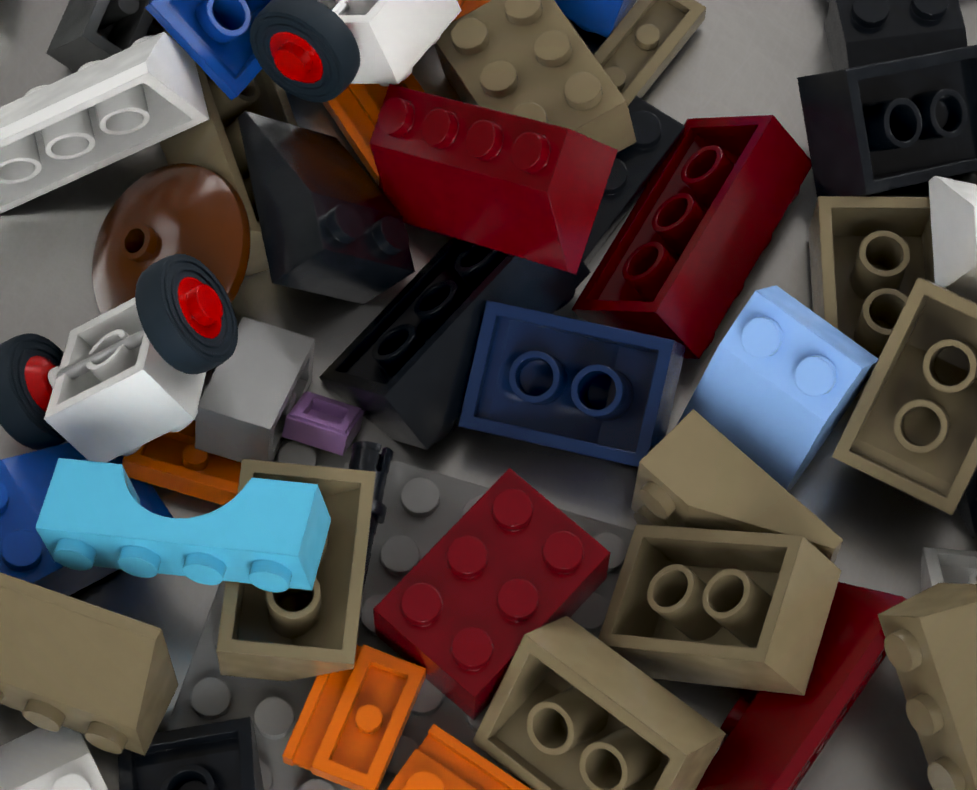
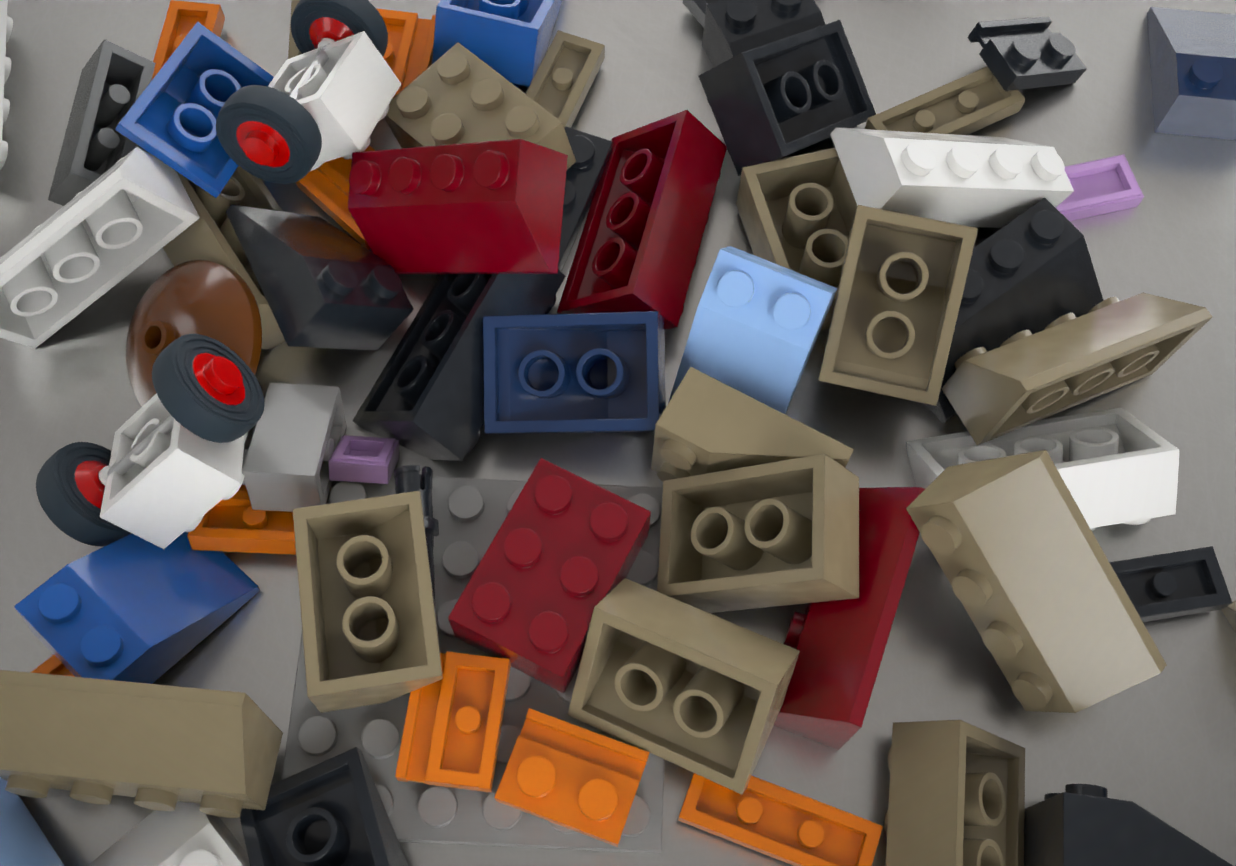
camera: 15 degrees left, 0 degrees up
medium azure arch [35,458,331,593] -> none

